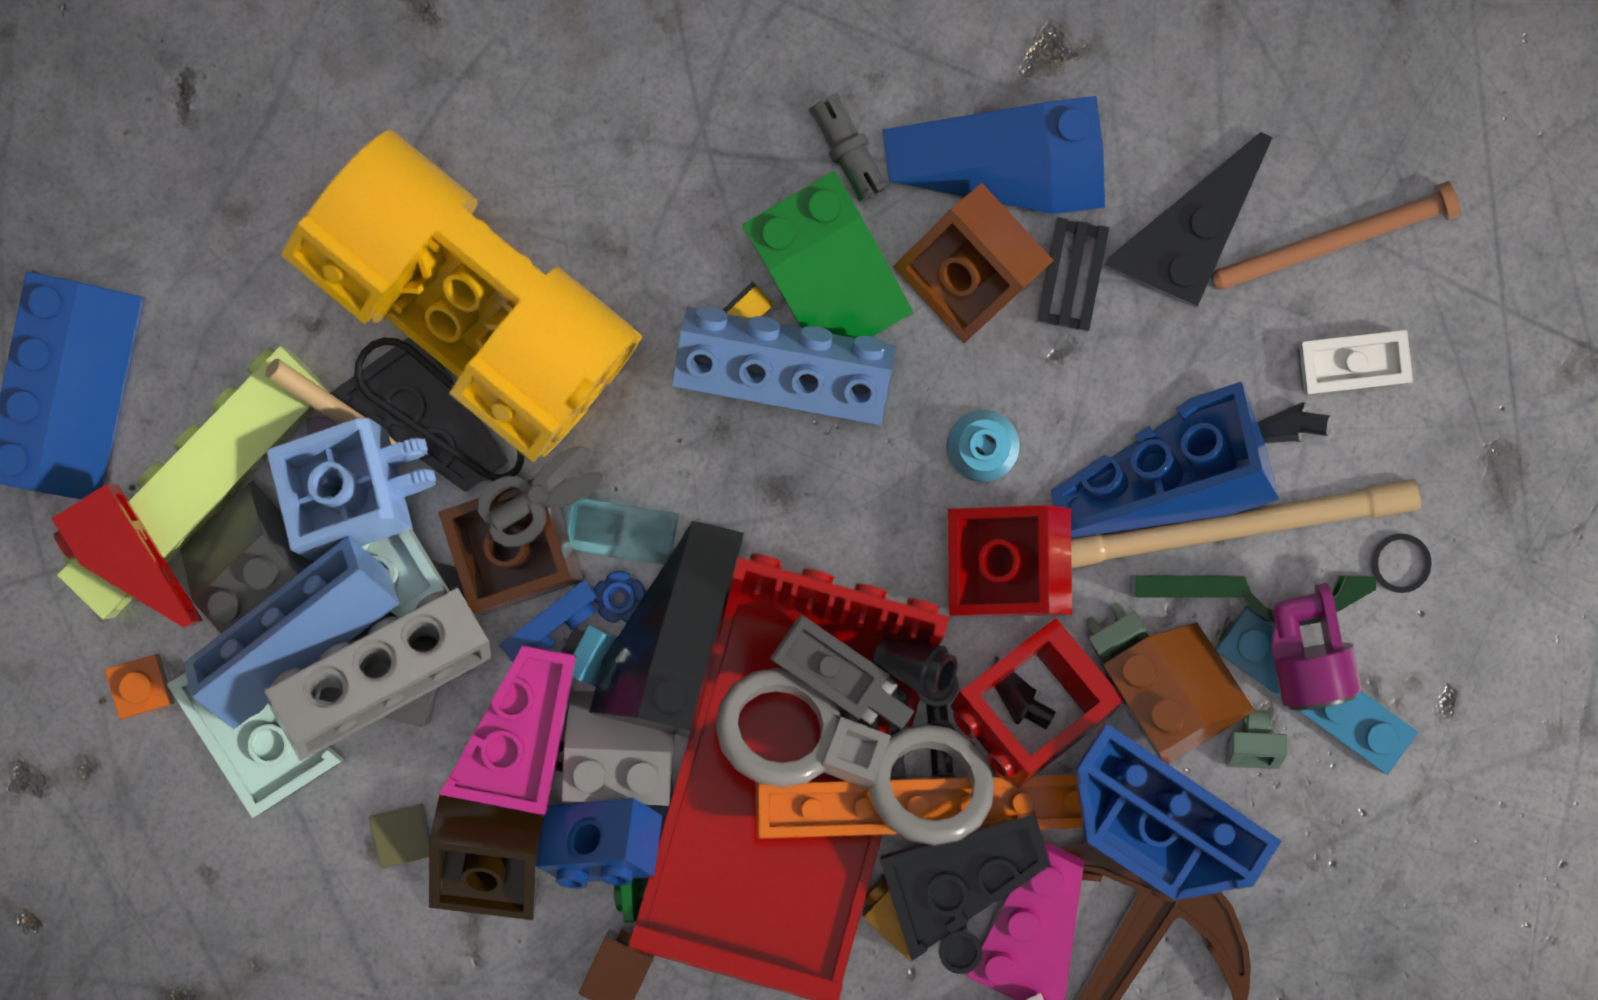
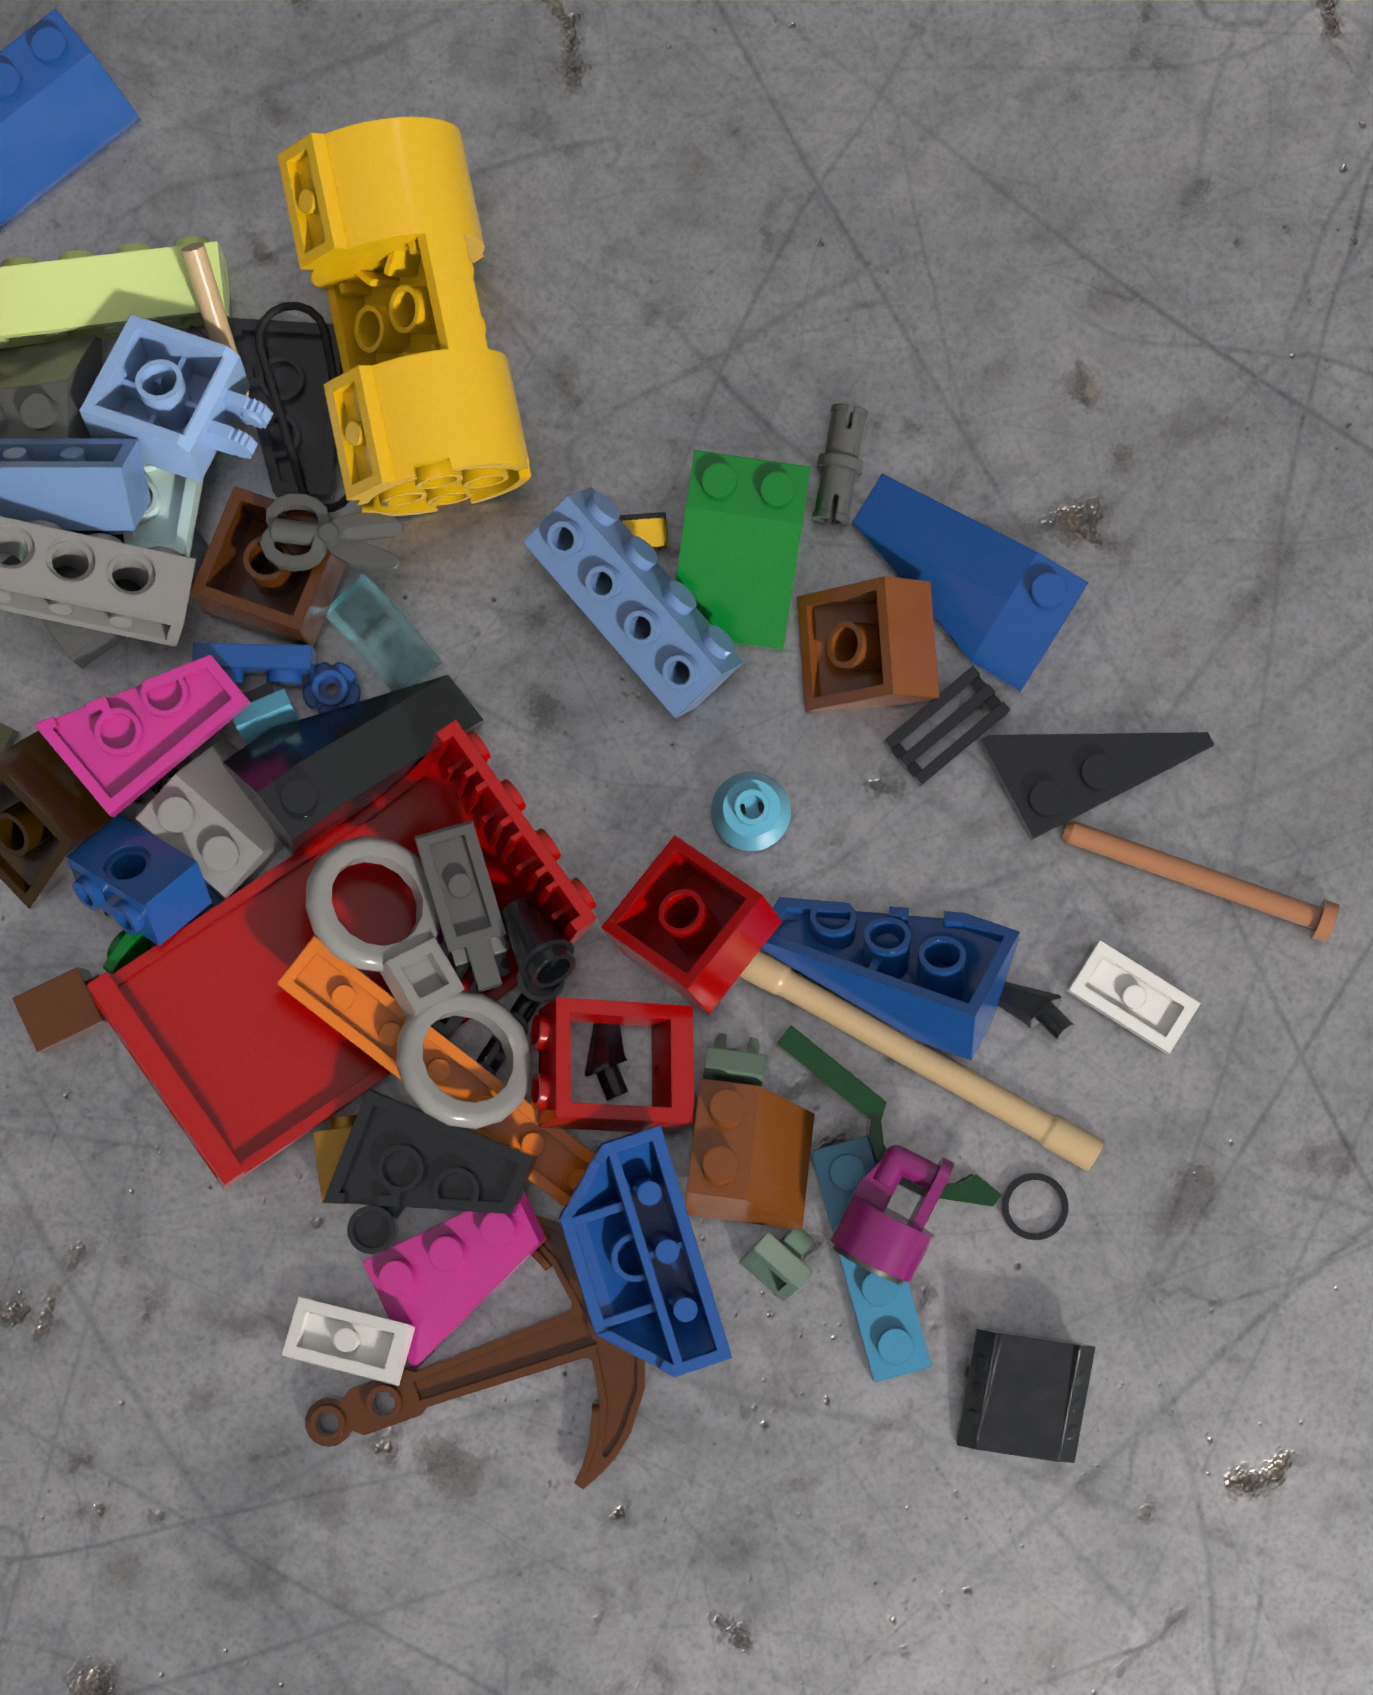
camera: 40 degrees right, 5 degrees down
none -> black slope [957,1329,1096,1463]

